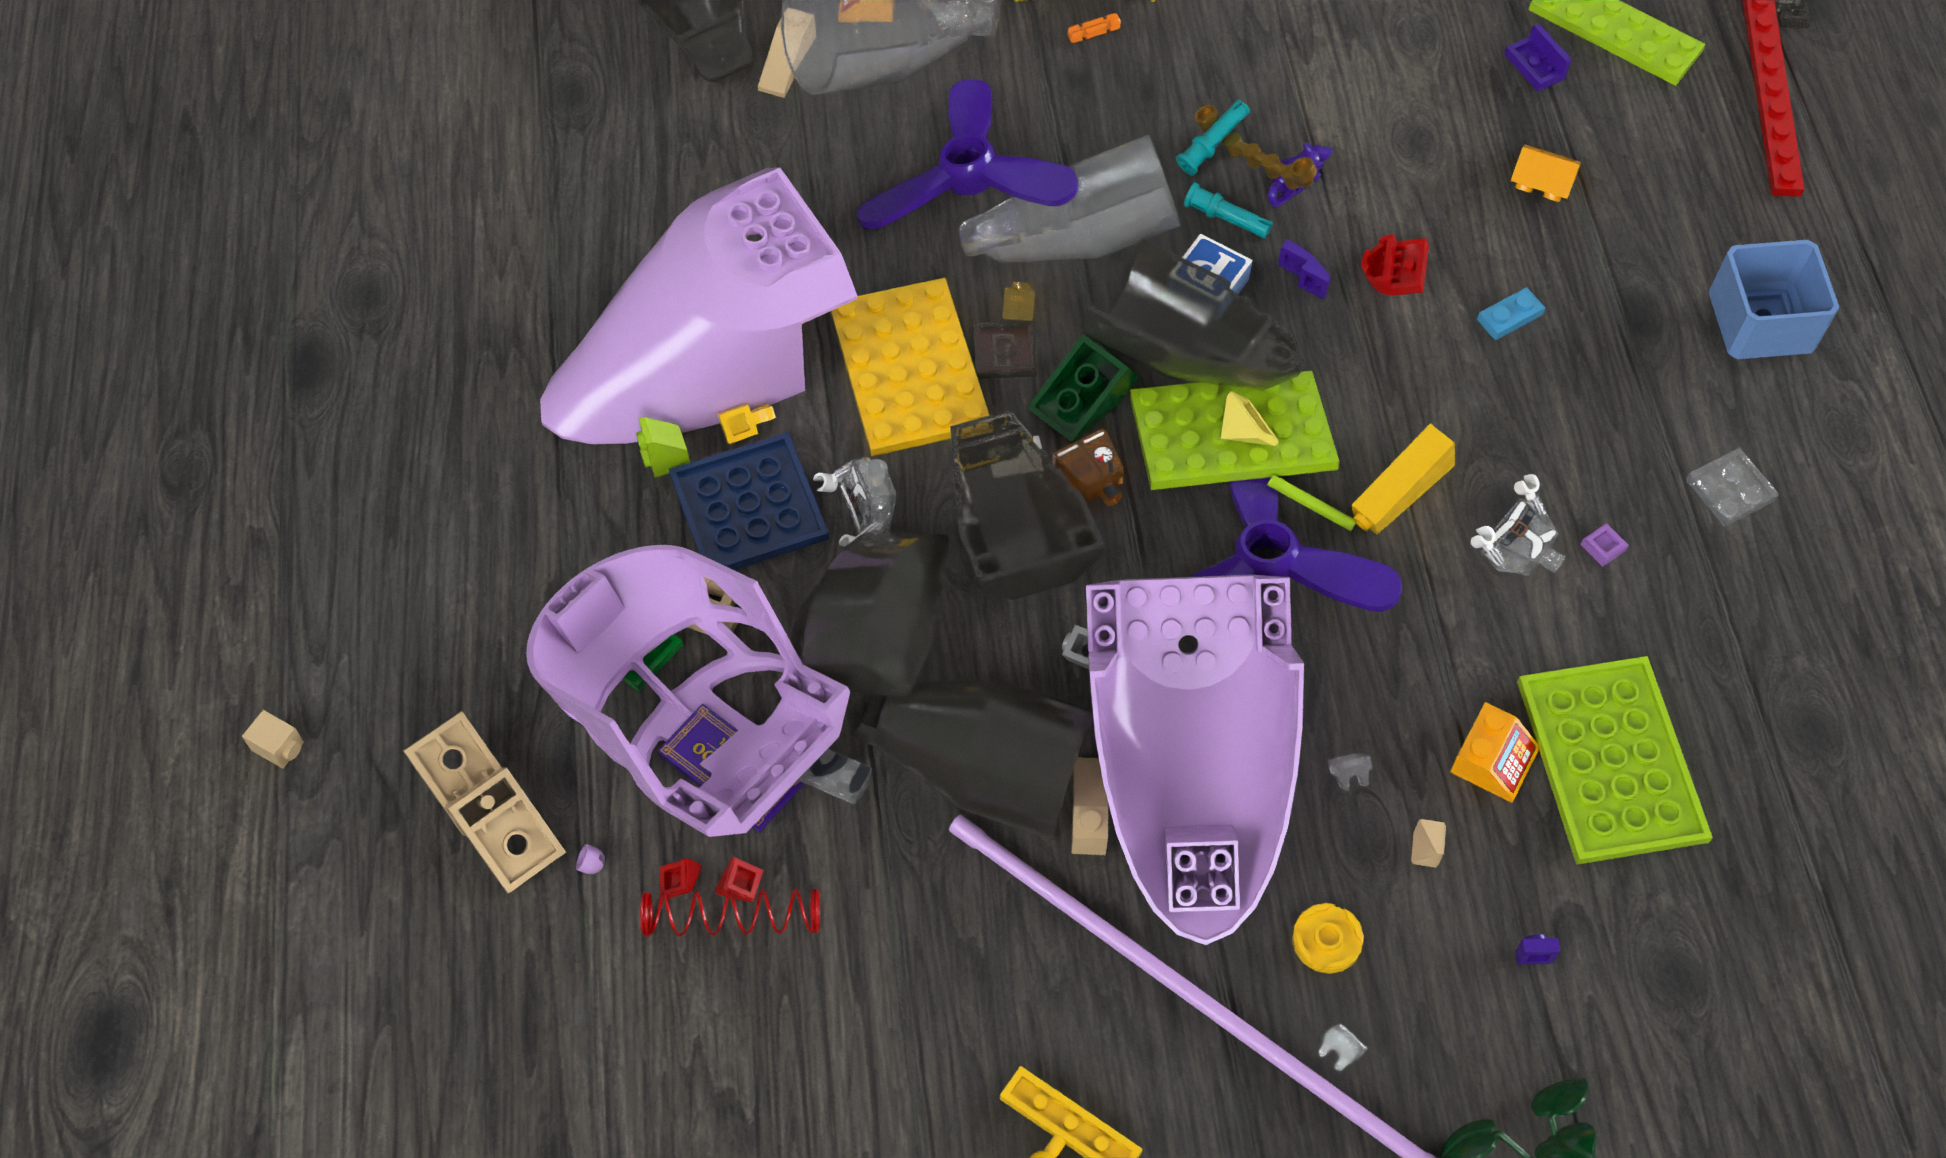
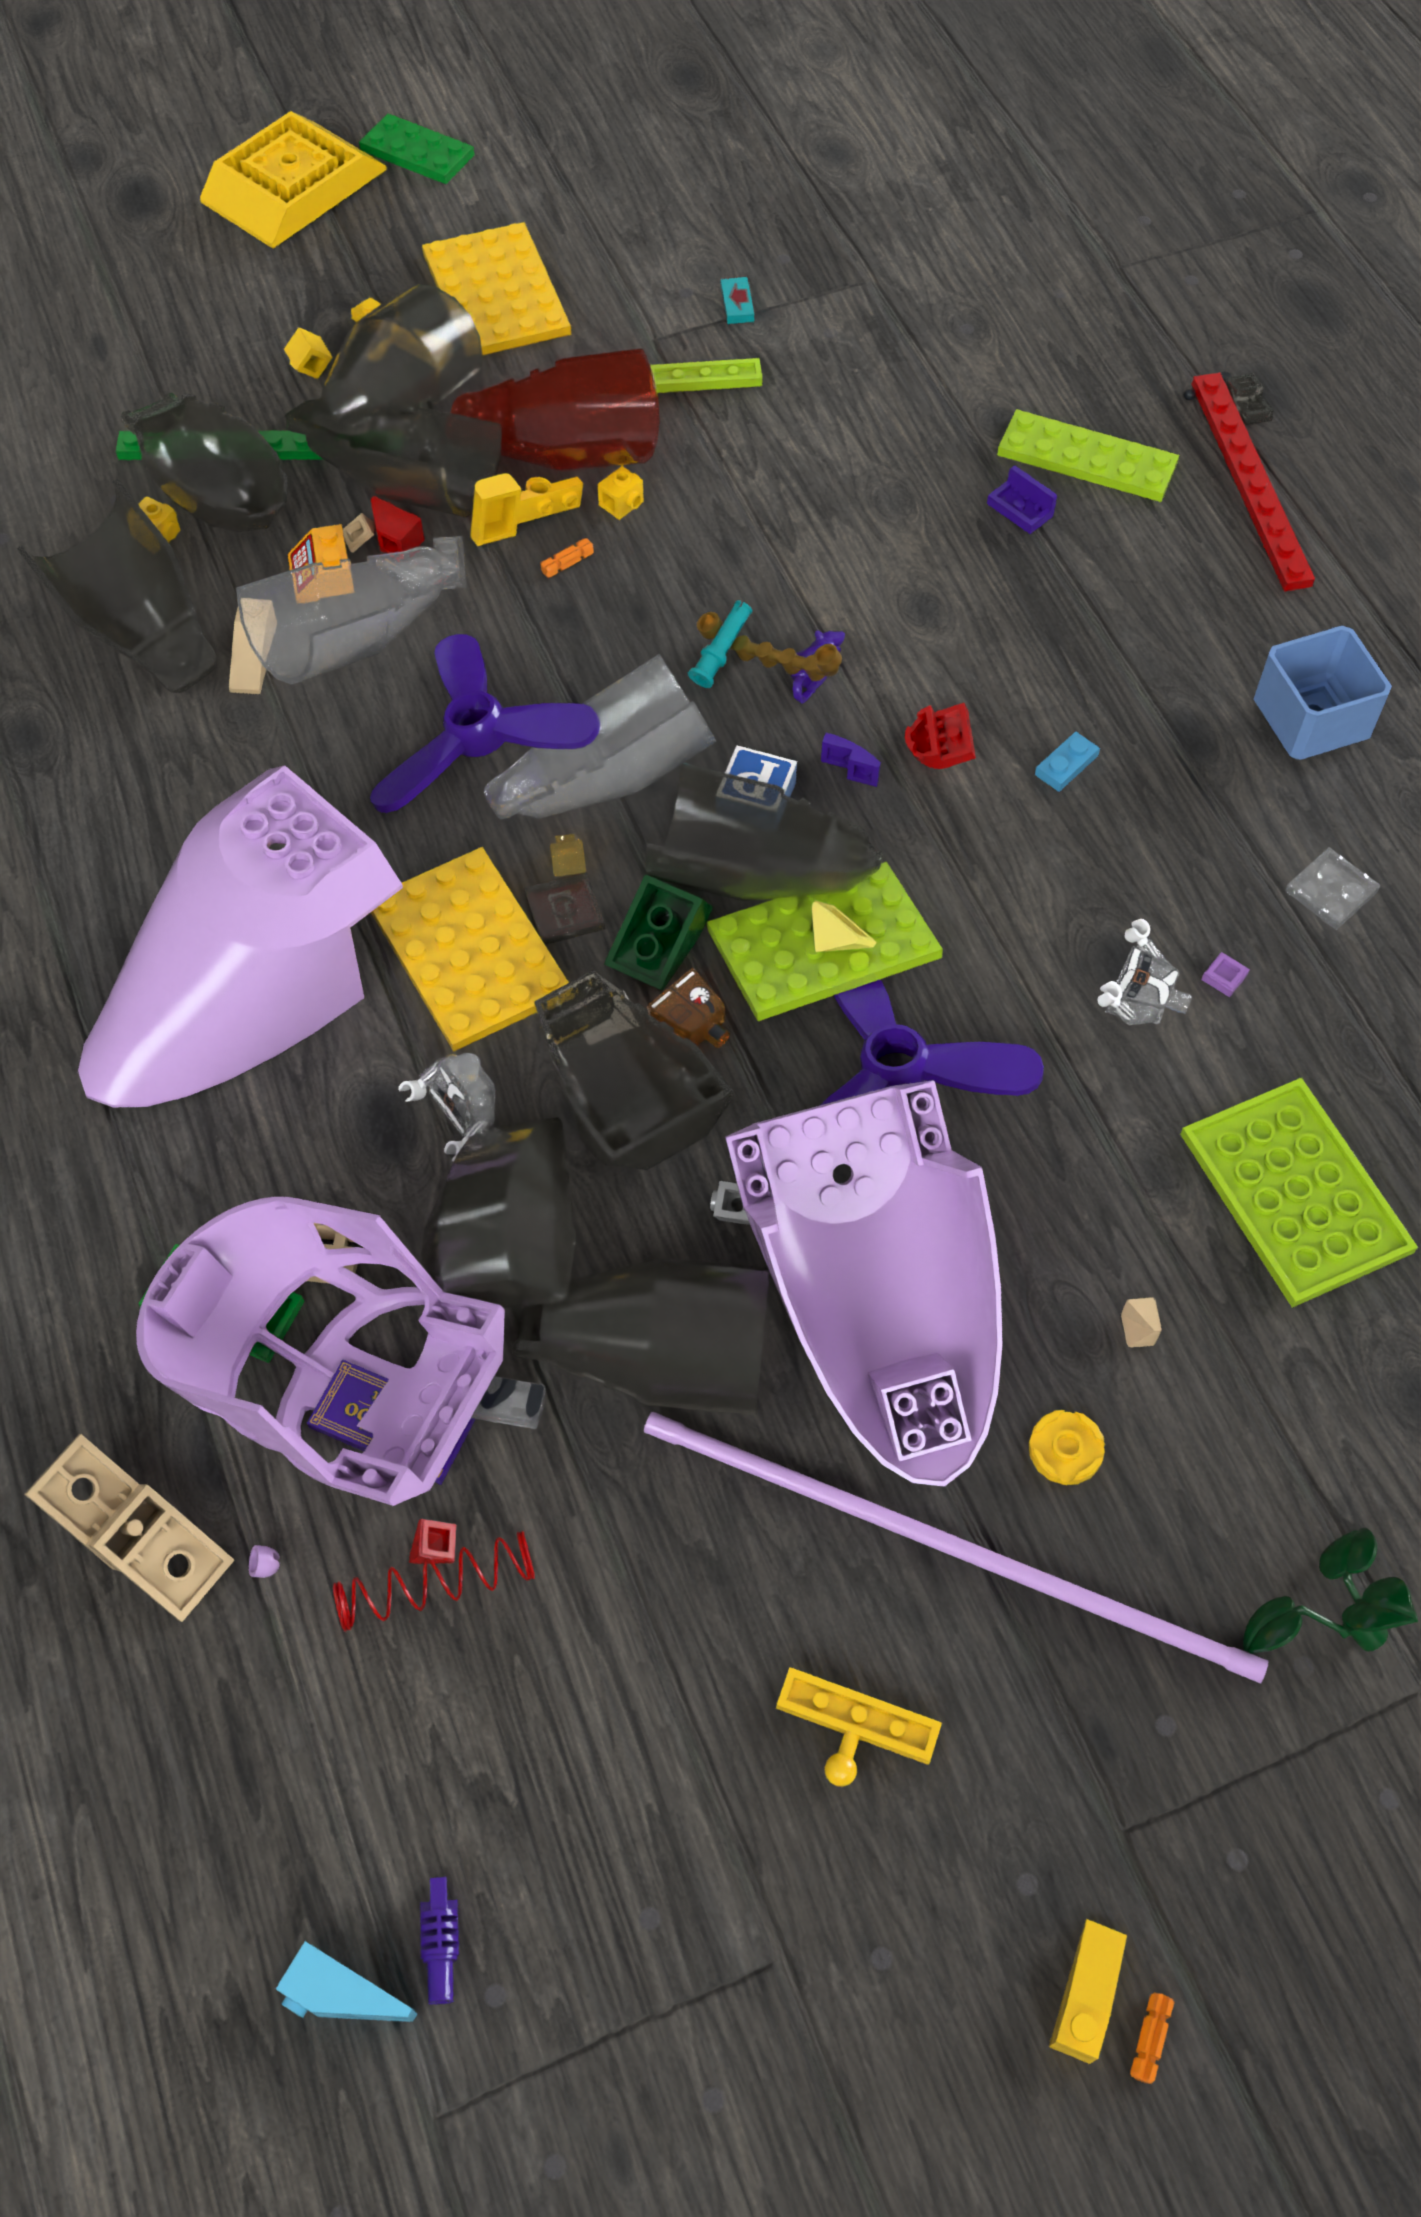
camera: 15 degrees left, 0 degrees up
lime slope [636,417,690,478] -> none
red slope [660,858,701,901] -> none
dark blue plate [668,432,829,570] -> none
yellow plate [717,403,776,444] -> none
tan slope [1071,757,1108,855] -> none
teal pin [1184,182,1273,239] -> none
lime bar [1267,474,1357,531] -> none
clear tile [1319,1024,1368,1071] -> none
clear tile [1328,753,1373,791] -> none
yellow slope [1352,423,1455,535] -> none
light orange slope [1450,702,1539,803] -> none
light orange slope [1511,144,1581,202] -> none
dark purple plate [1515,934,1560,965] -> none

